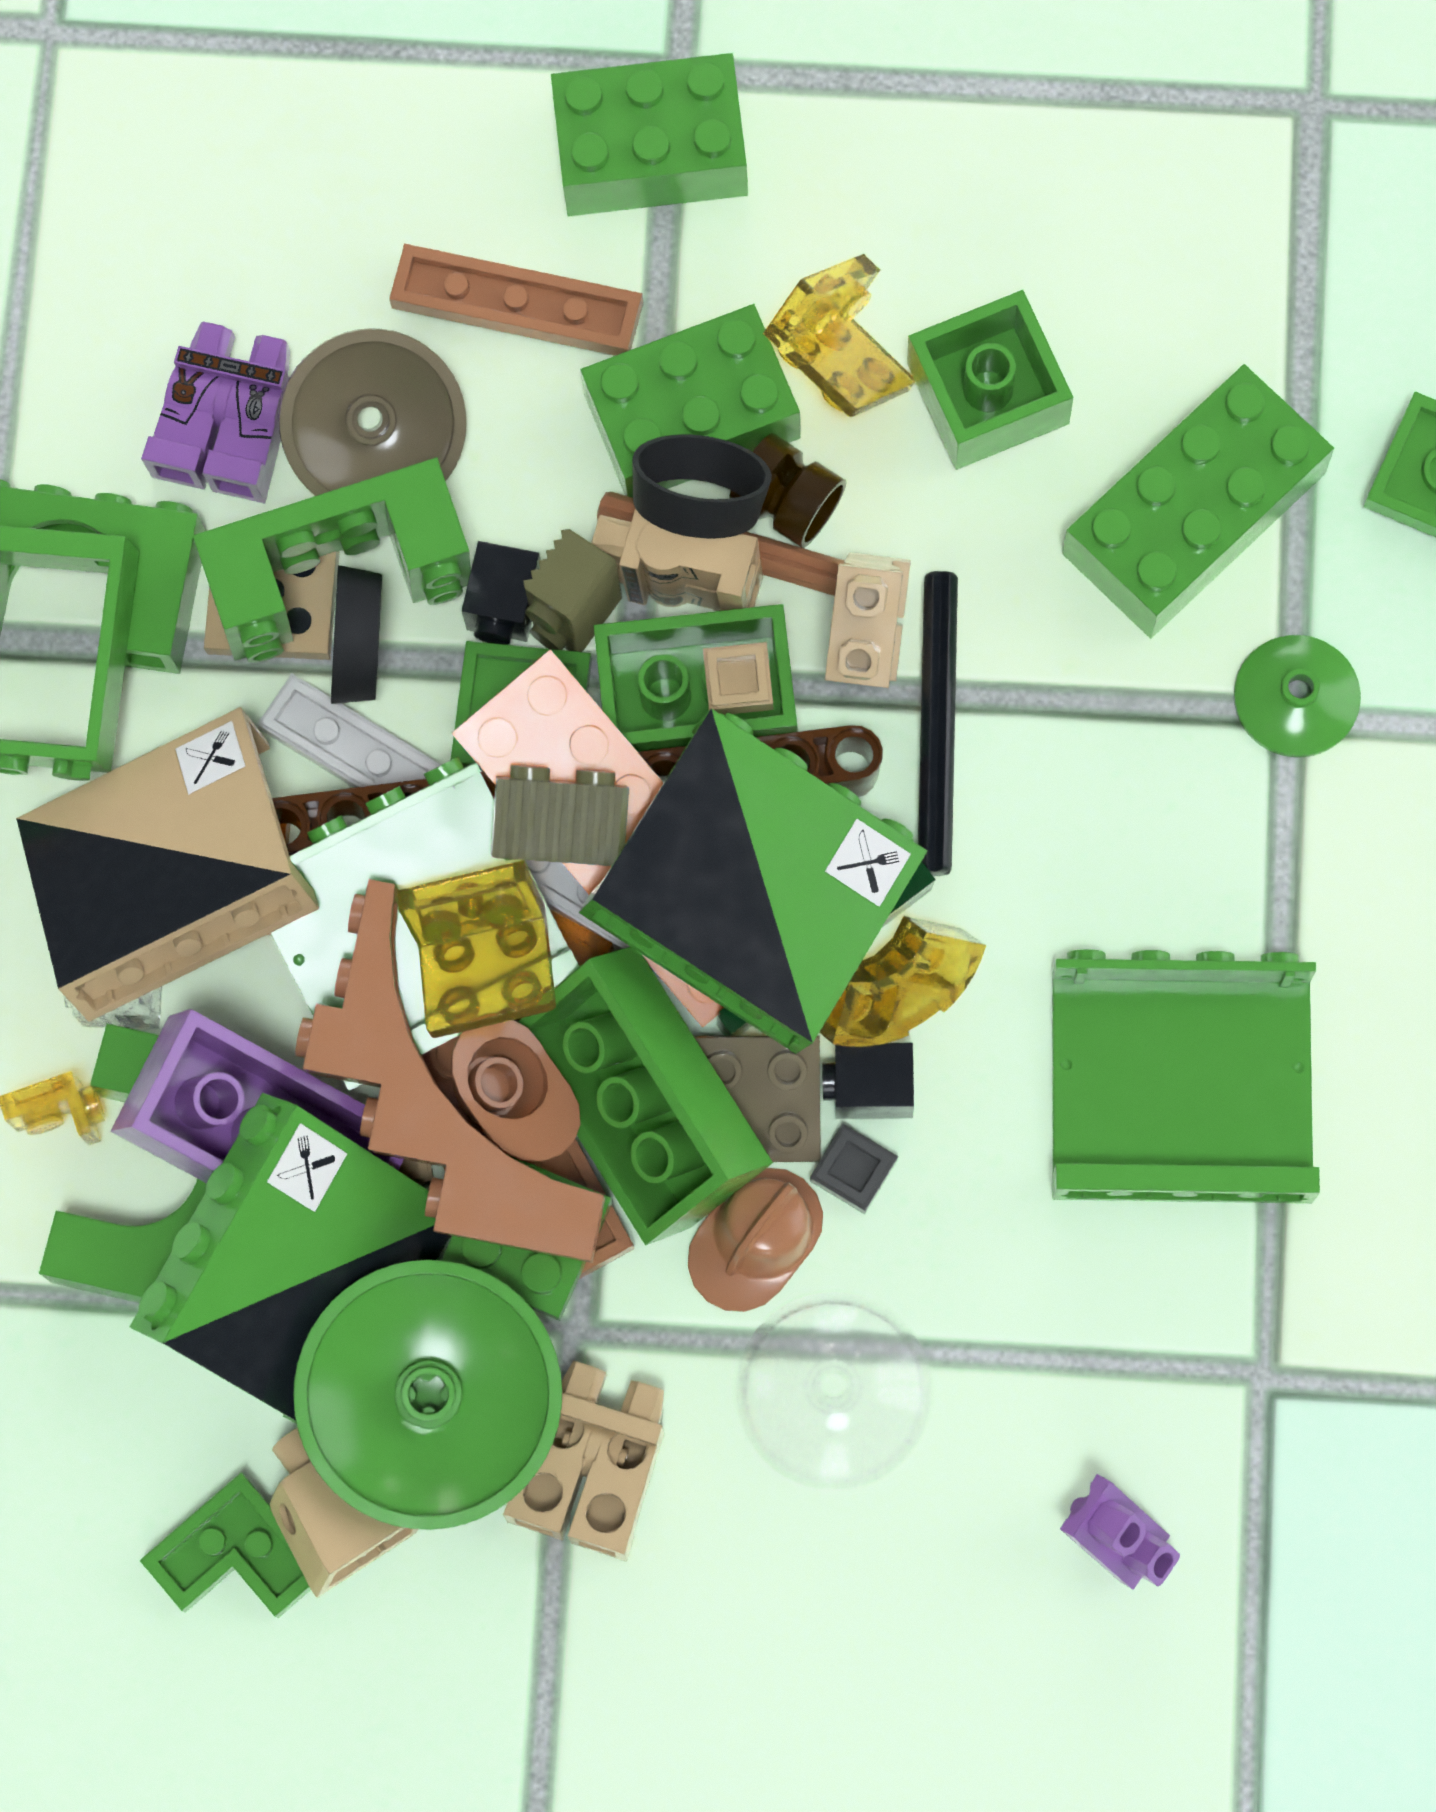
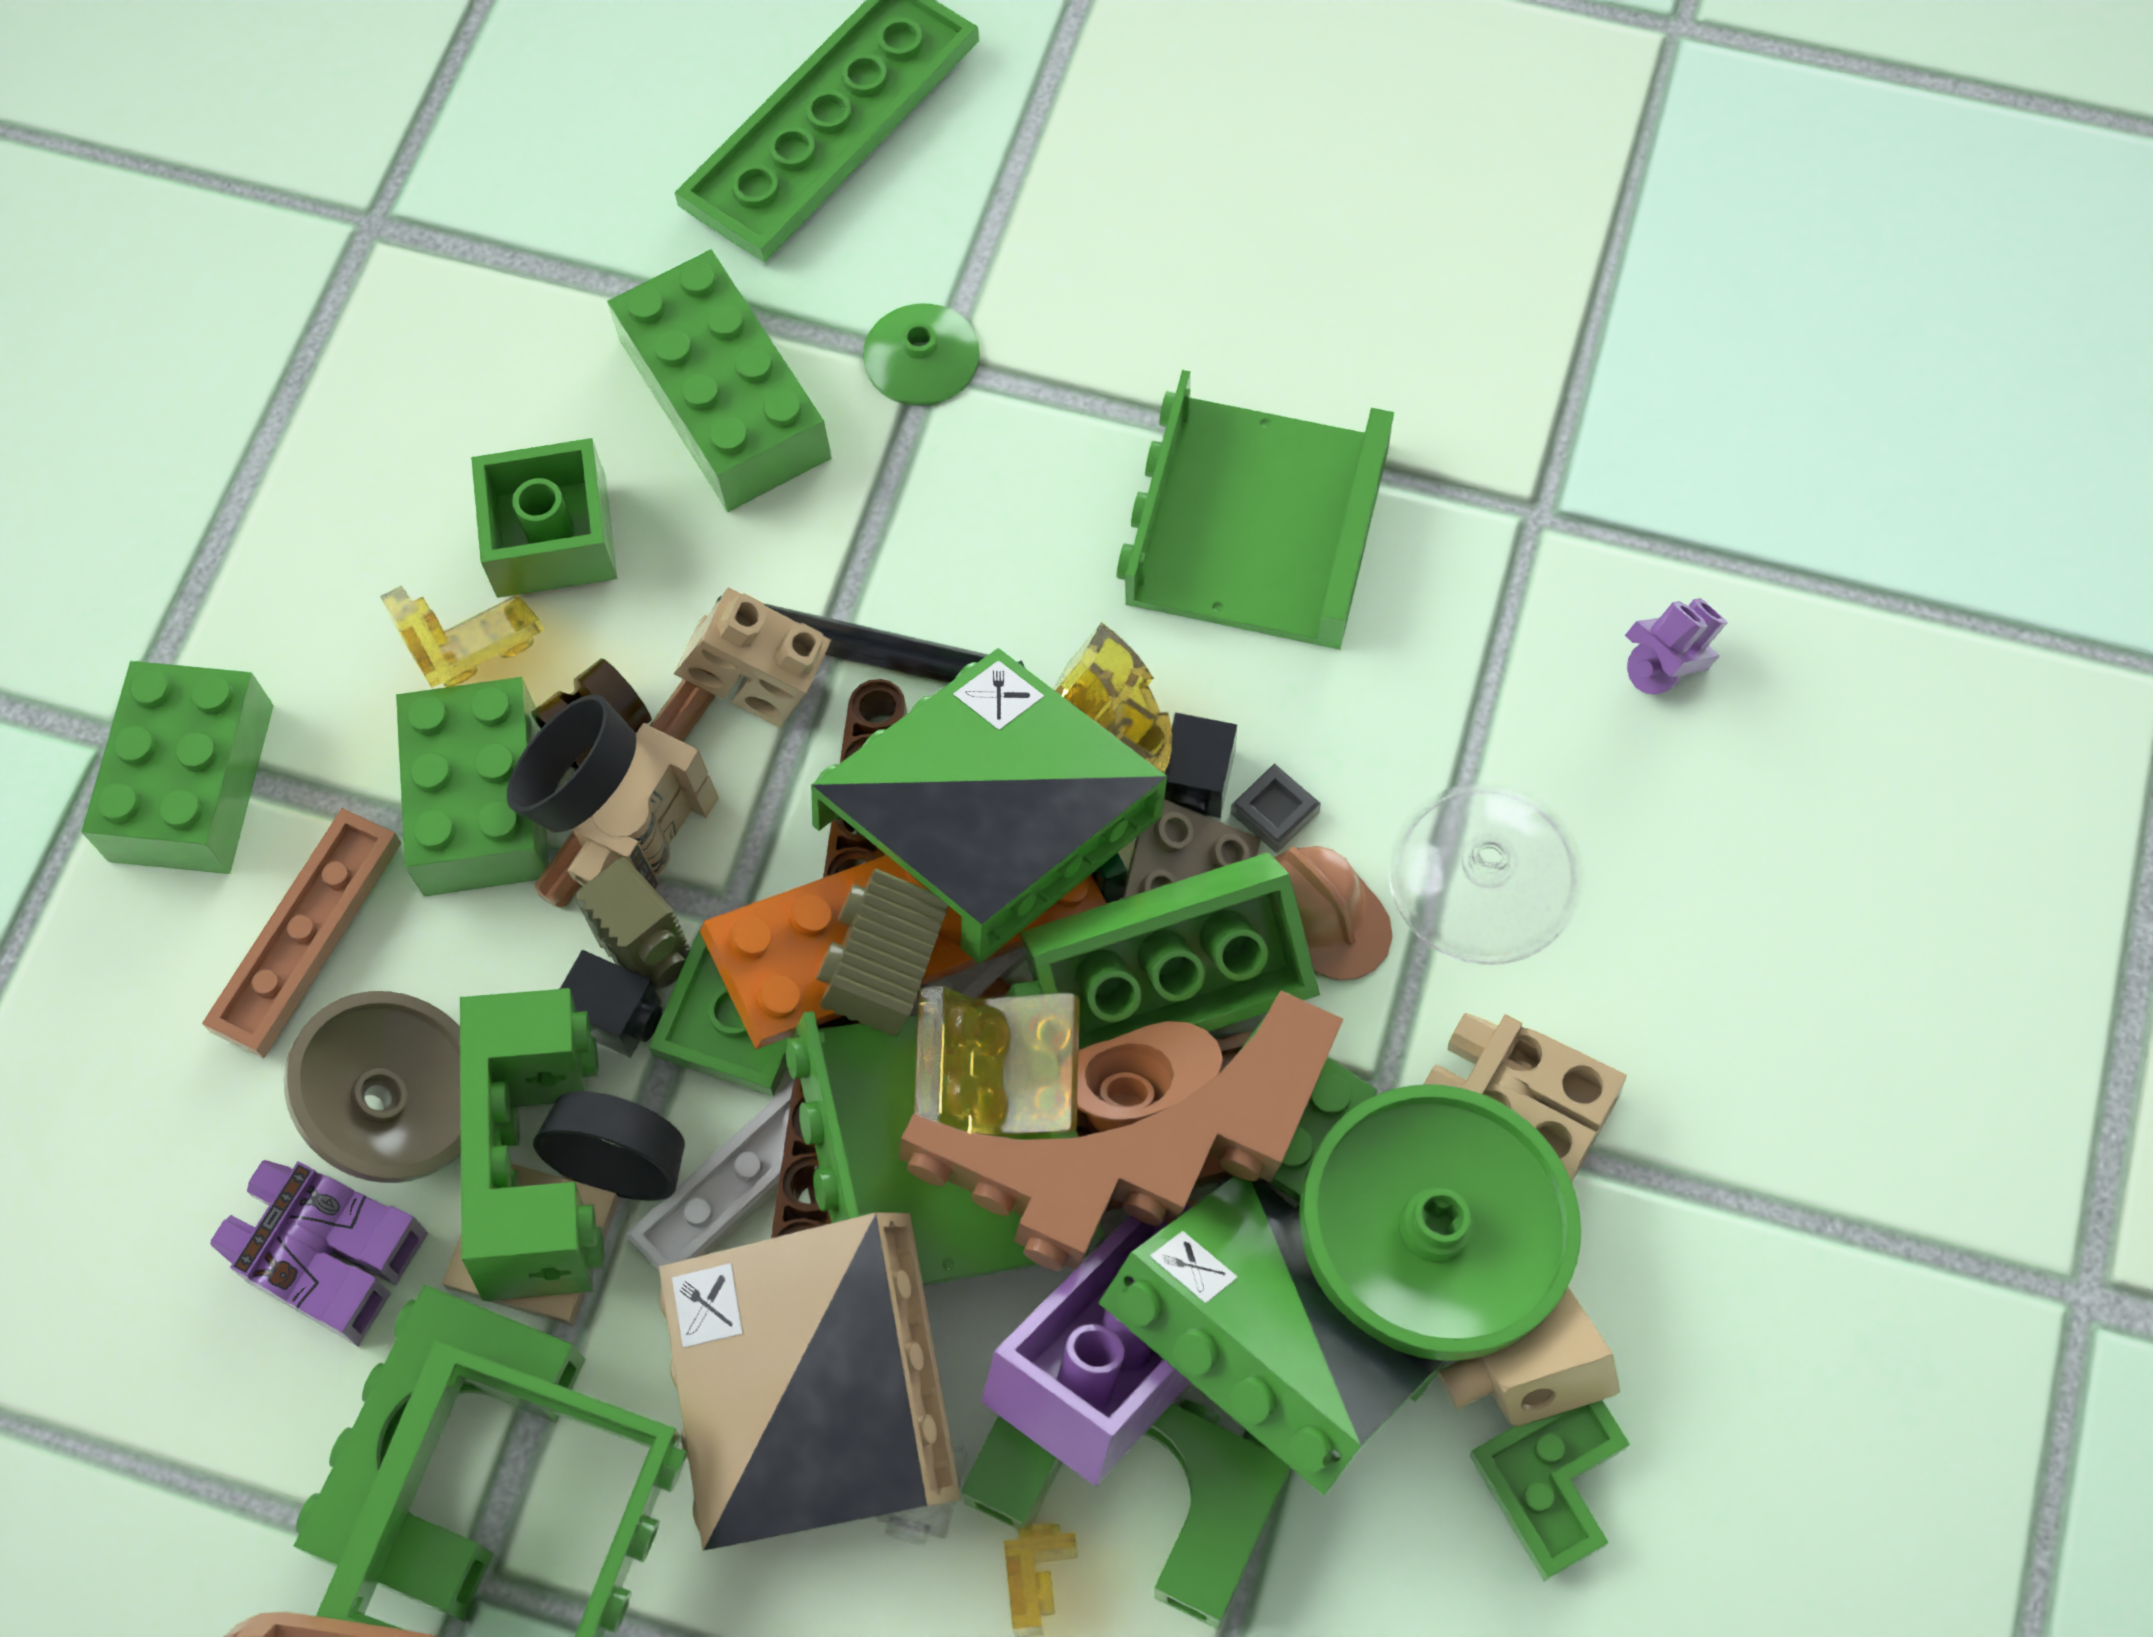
camera: 80 degrees left, 10 degrees down
bright green brick [594,604,798,752] -> none
tan tile [703,642,773,715] -> none

